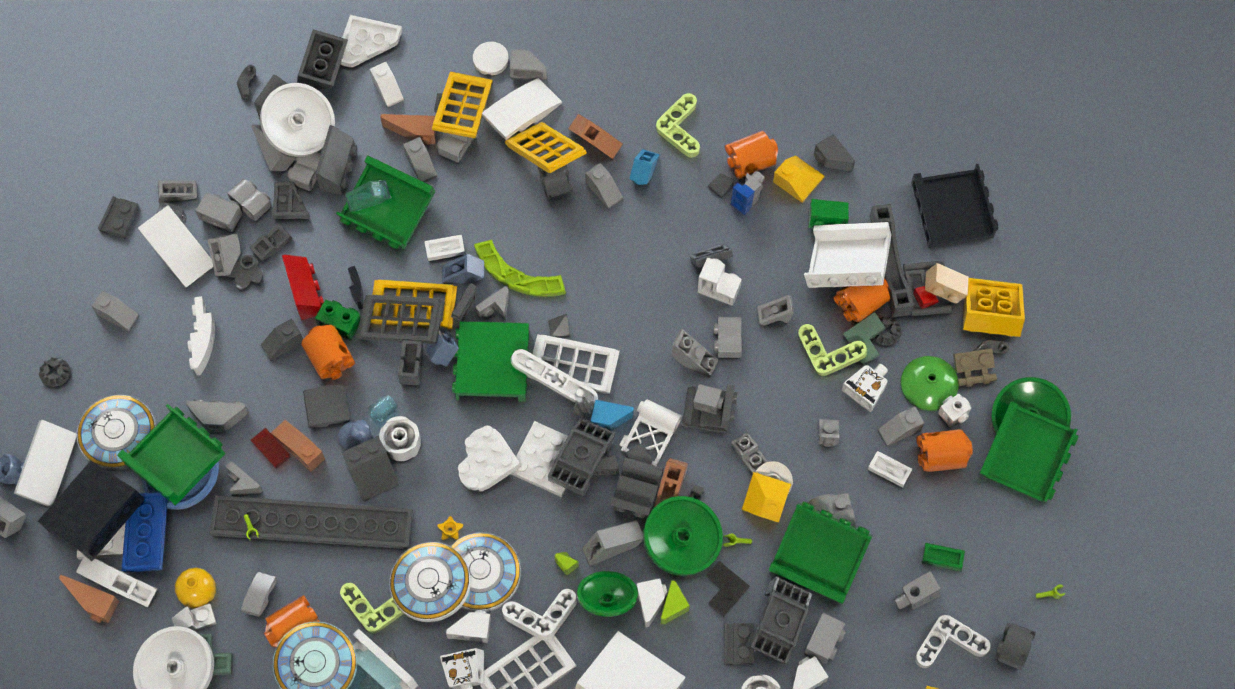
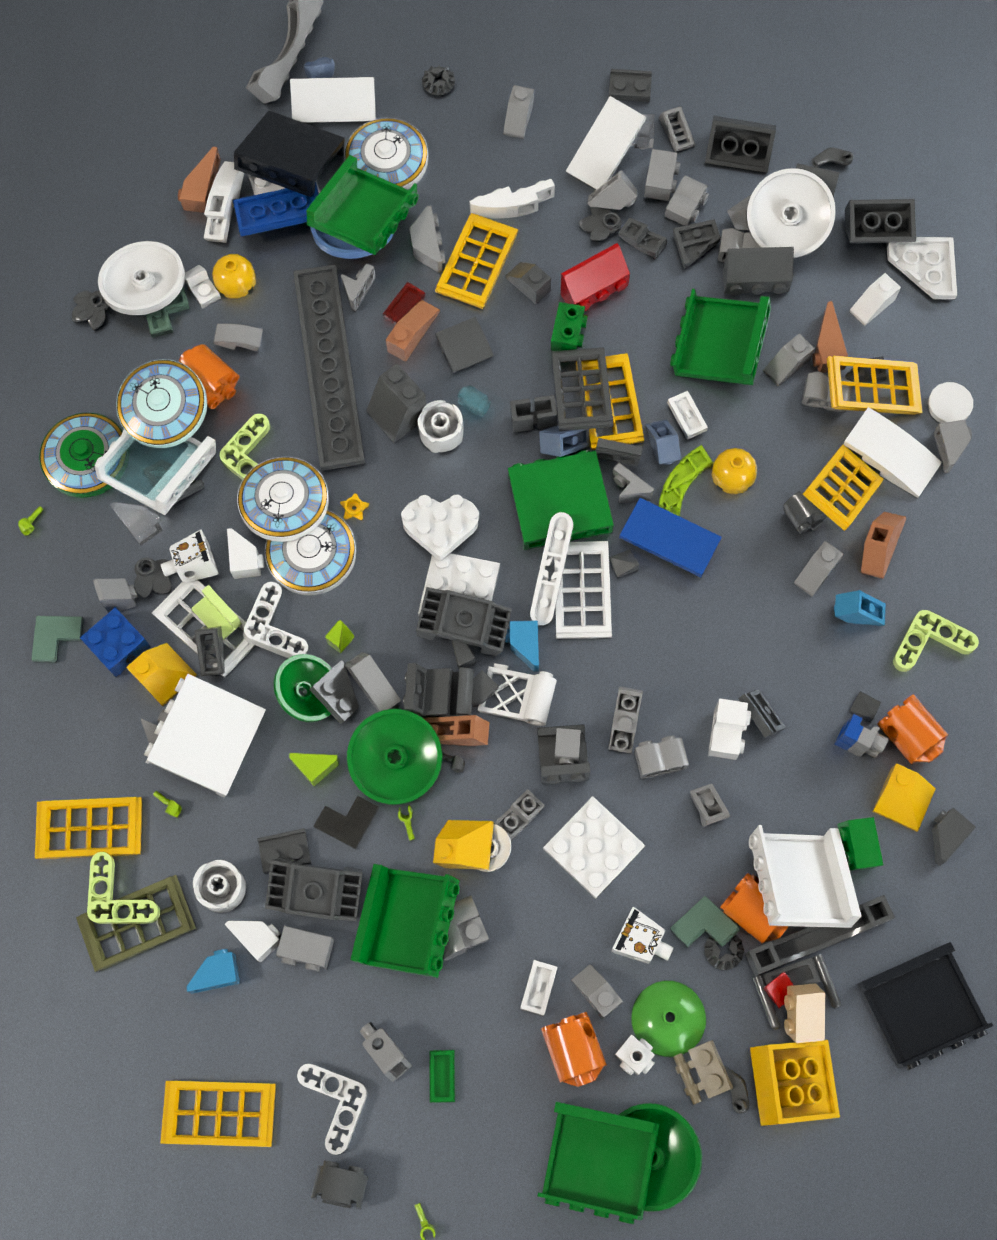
camera: 80 degrees right, 5 degrees up
lime hand [244,514,259,541] -> none
orange cylinder [301,325,355,380] -> none
sand blue hair [337,420,373,450] -> none
clear light blue slope [345,180,391,212] -> none
black slope [348,266,363,310] -> none
dark grey wheel [572,397,595,418] -> none
white slope [636,579,668,627] -> none
yellowish green beam [798,324,867,376] -> none
light grey bracket [818,419,840,447] -> none
none -> yellowish green panel [192,585,242,640]
none -> dark grey slope [194,626,225,676]
none -> dark grey wing [309,660,359,724]
none -> yellow piece [435,213,518,309]
none -> white plate [543,796,645,899]
none -> blue tile [619,498,722,578]
none -> dark grey slope [705,116,776,173]
none -> yellow cylinder [711,448,757,494]

